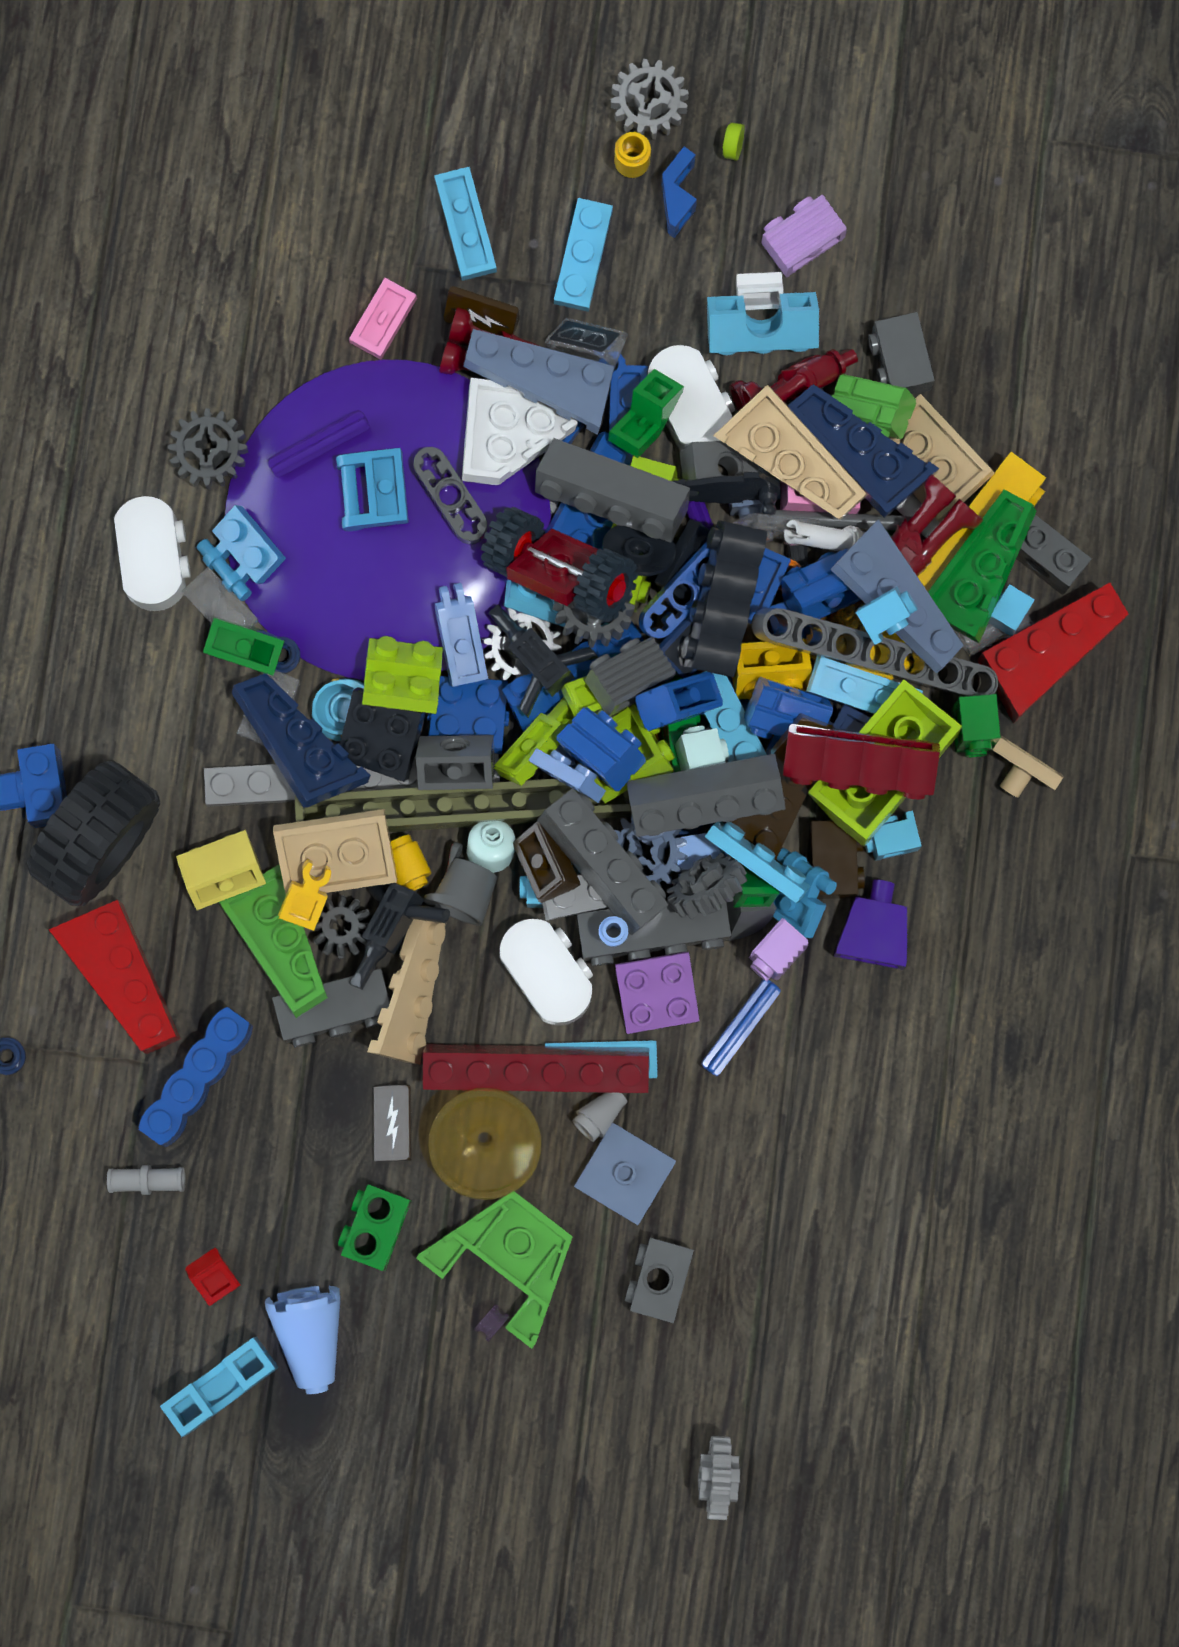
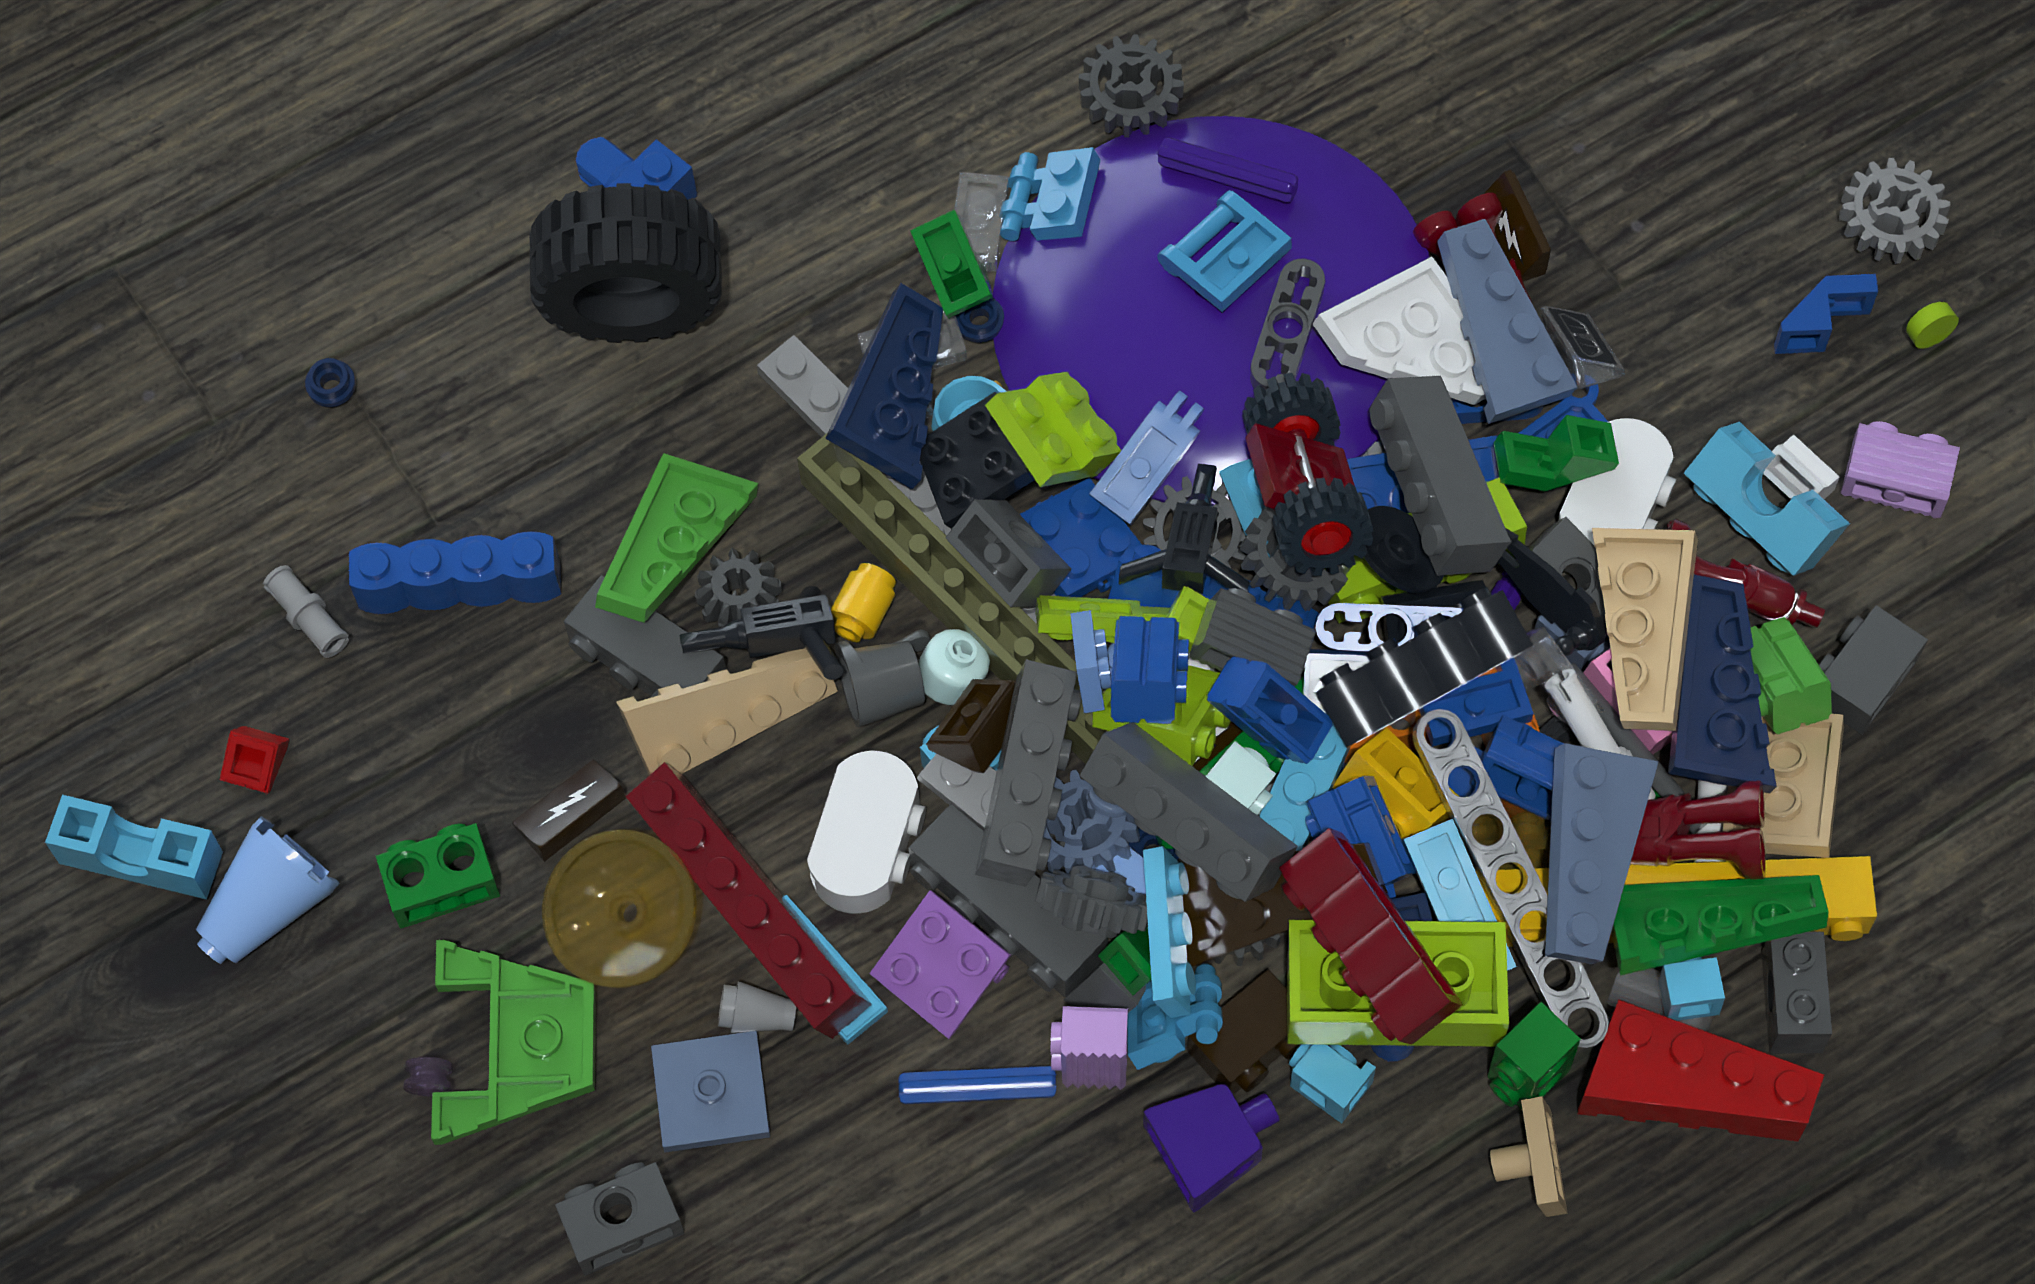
camera: 55 degrees right, 15 degrees down
red wedge [49,899,181,1054] -> none
white brick [114,496,191,611] -> none
light yellow brick [176,830,266,910] -> none
tan plate [273,809,397,894] -> none
yellow plate [278,859,331,931] -> none
bright pink plate [349,278,417,360] -> none
medium azure plate [434,167,497,281] -> none
medium azure plate [554,198,613,312] -> none
light blue pin [599,916,628,947] -> none
yellow brick [614,132,651,178] -> none
medium azure brick [856,586,918,645] -> none

